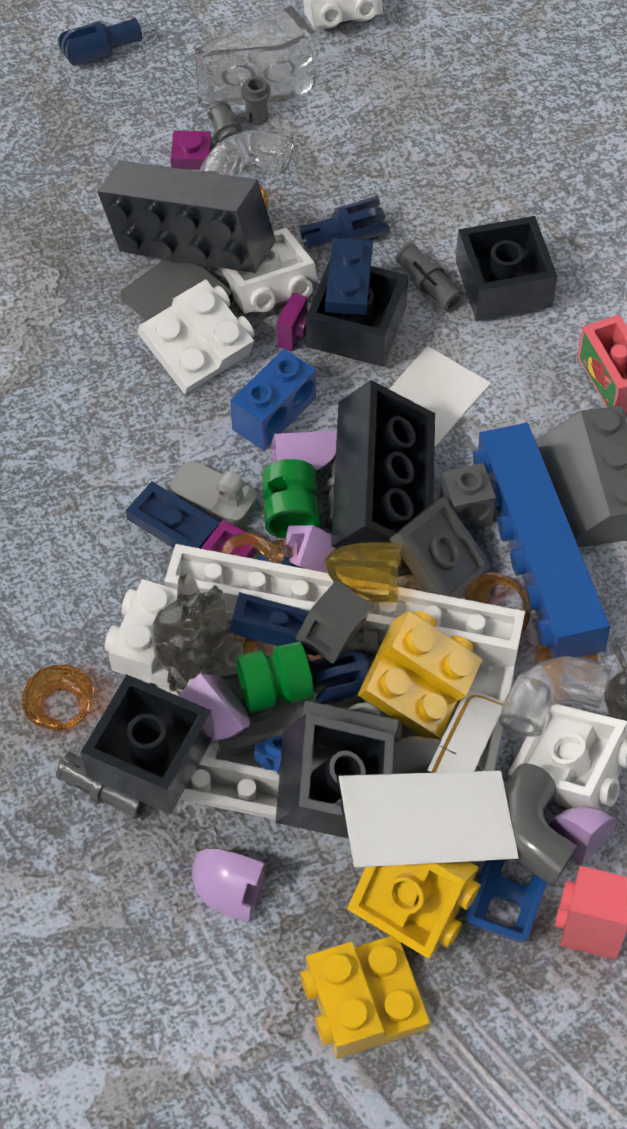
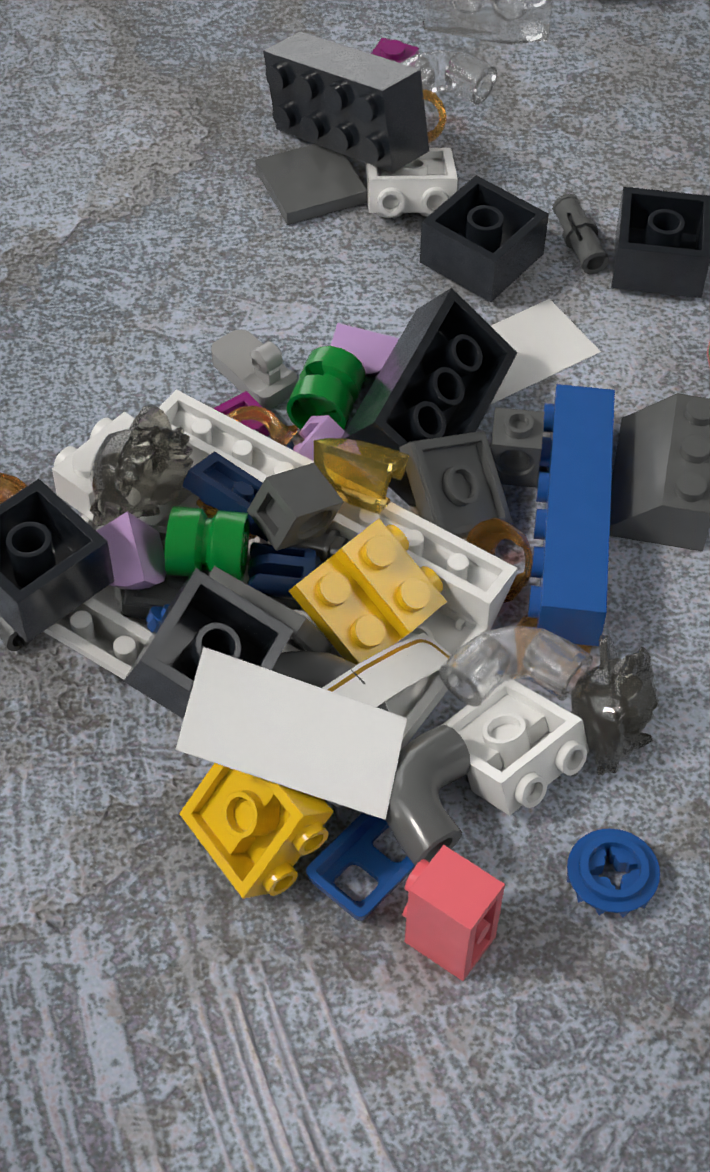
camera: 20 degrees right, 5 degrees down
dark blue plate [126,481,220,549] -> none
white plate [137,279,254,395] -> none
lavender brick [192,849,265,923] -> none
dark grey pin [207,101,244,150] -> none
blue brick [230,349,316,451] -> none
dark grey pin [241,76,271,126] -> none
magenta plate [277,292,308,351] -> none
yellow plate [299,936,430,1059] -> none
dark blue arm [300,196,391,250] -> none
dark blue plate [325,238,373,315] -> none
lavender brick [549,806,617,865] -> none

